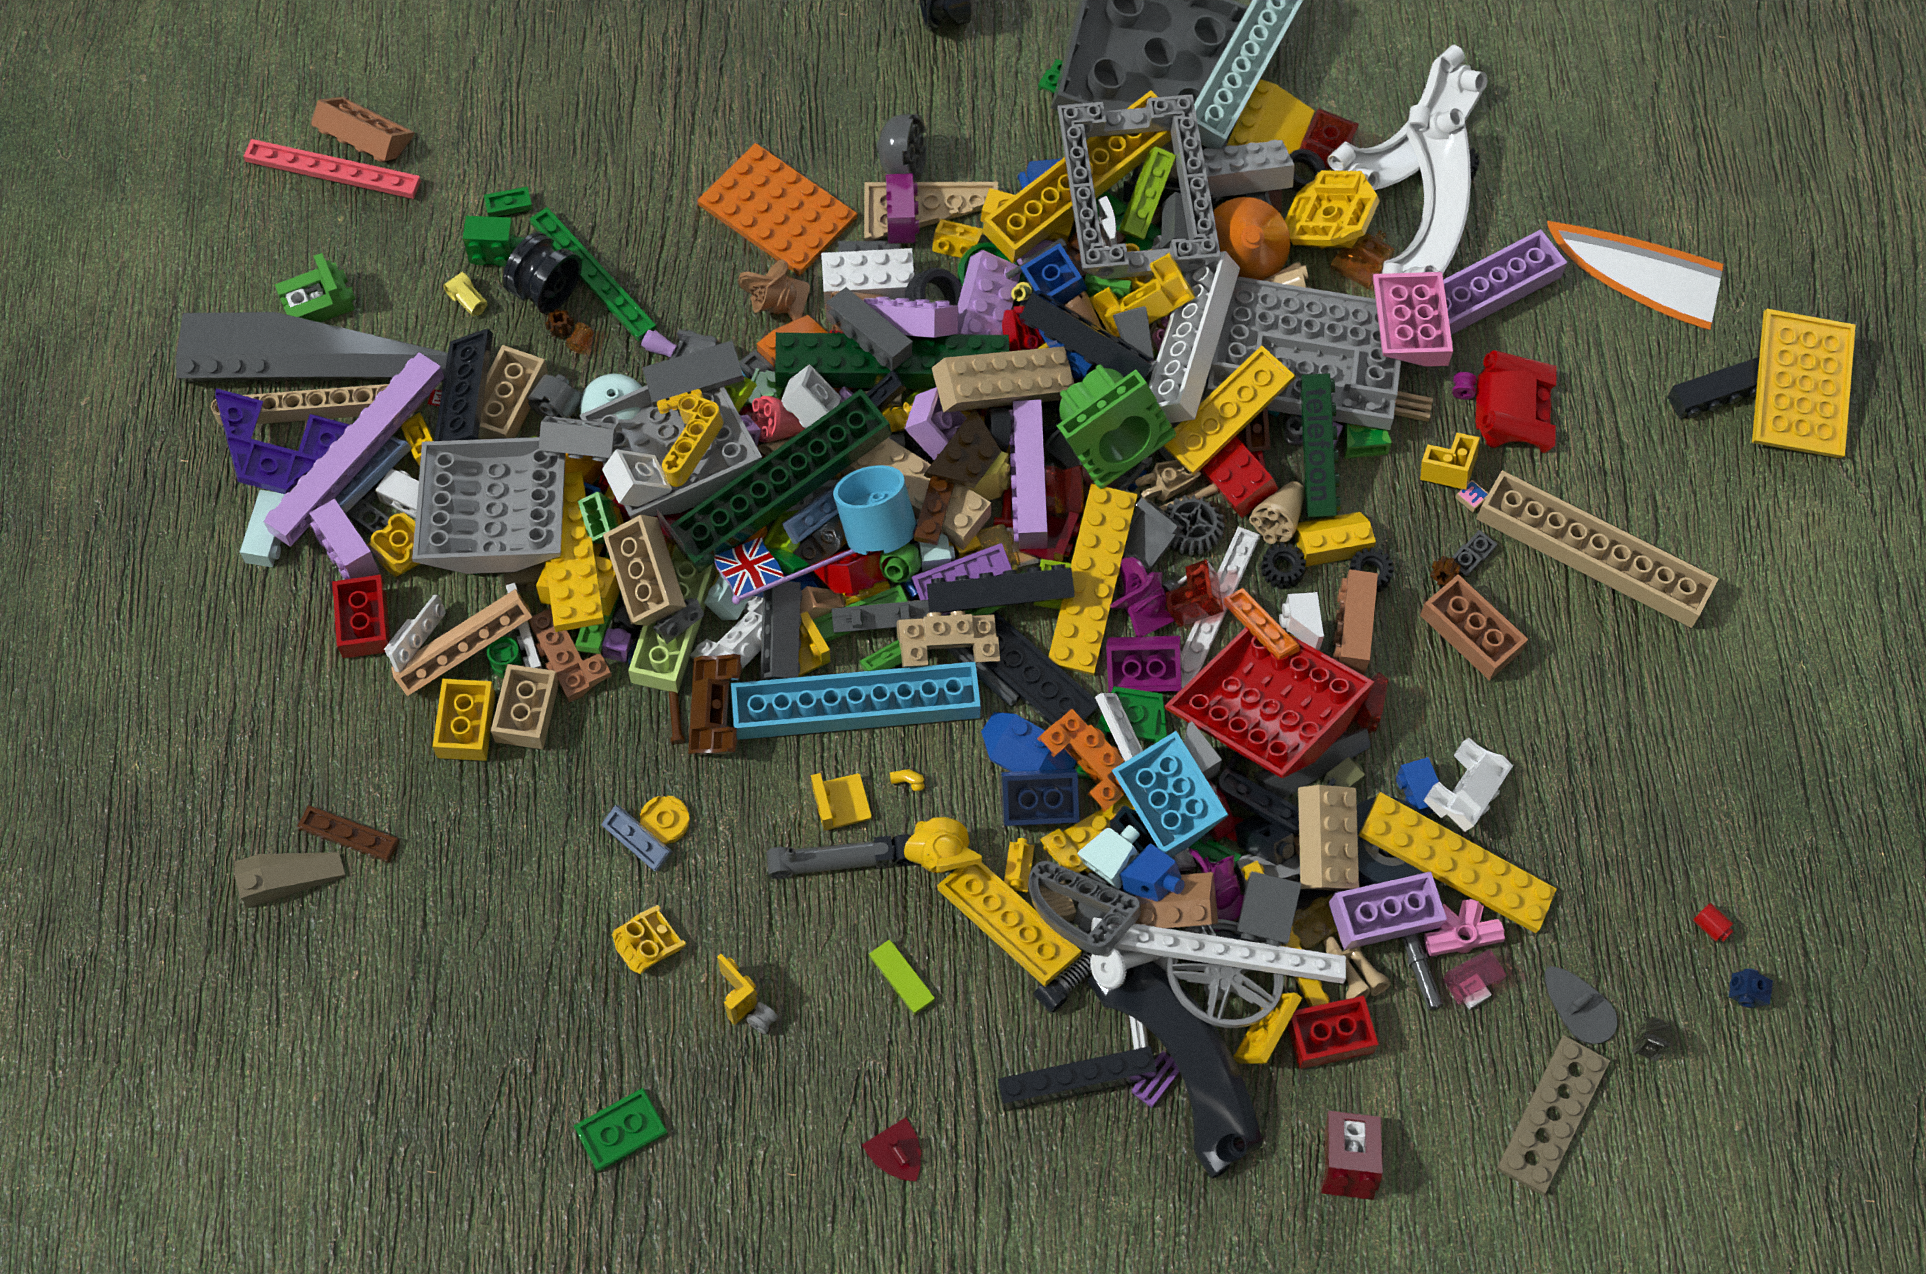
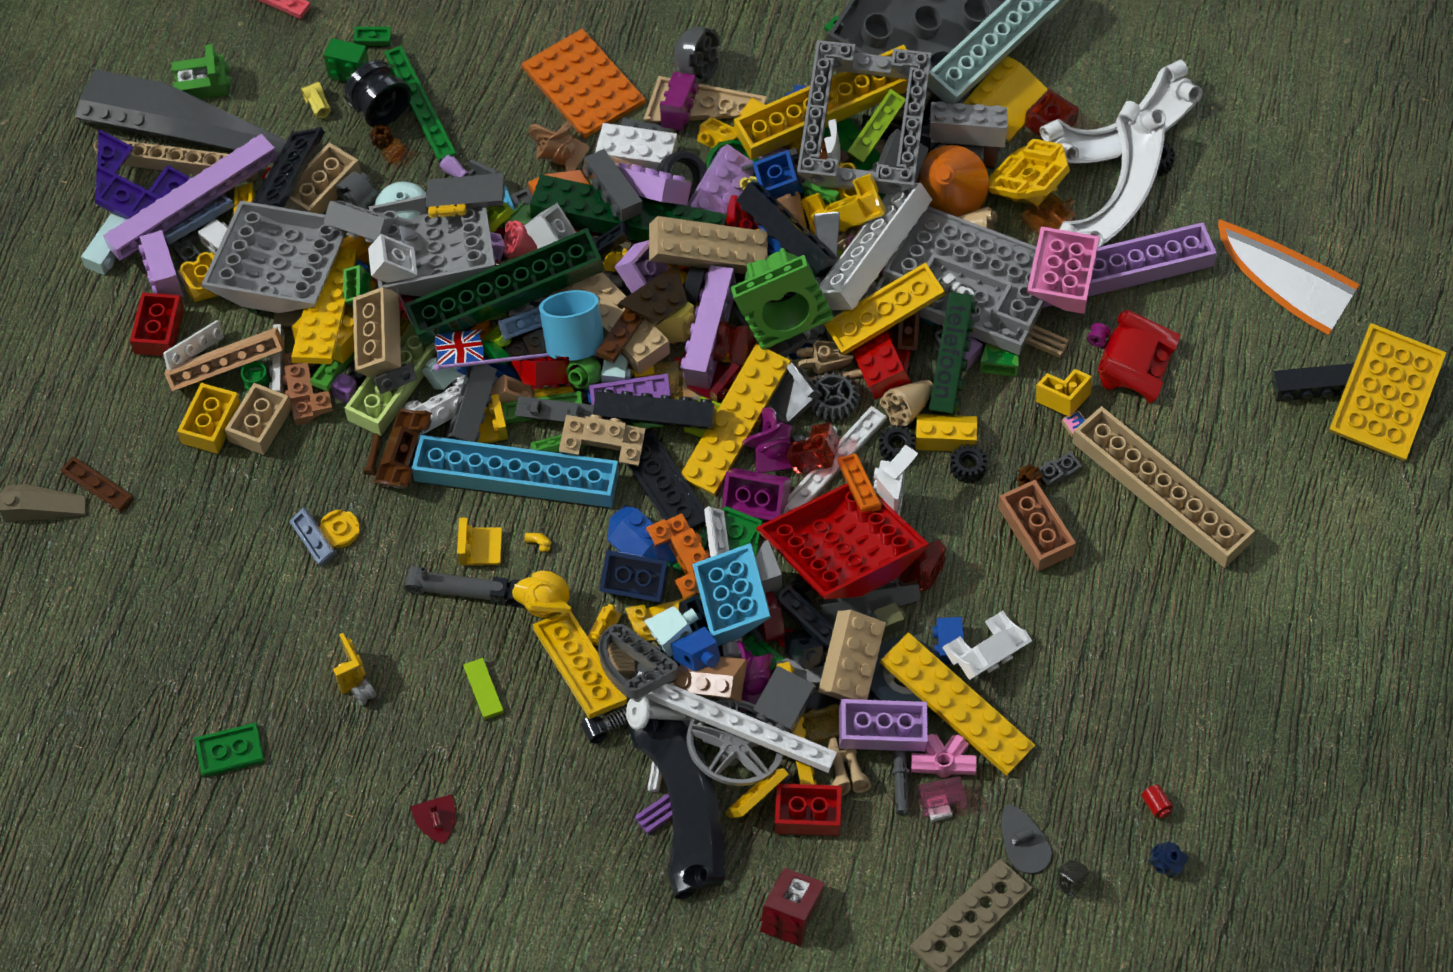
camera: 20 degrees right, 5 degrees down
yellow slope [612,905,686,974] -> none
yellow beam [662,394,723,487] -> none
dark grey axle [946,647,1019,706] -> none
black brick [998,1046,1157,1112] -> none
black tyre [1289,149,1326,193] -> none
nougat brick [1331,569,1378,676] -> none
none -> white sticker [882,445,918,479]
none -> white piece [940,273,974,296]

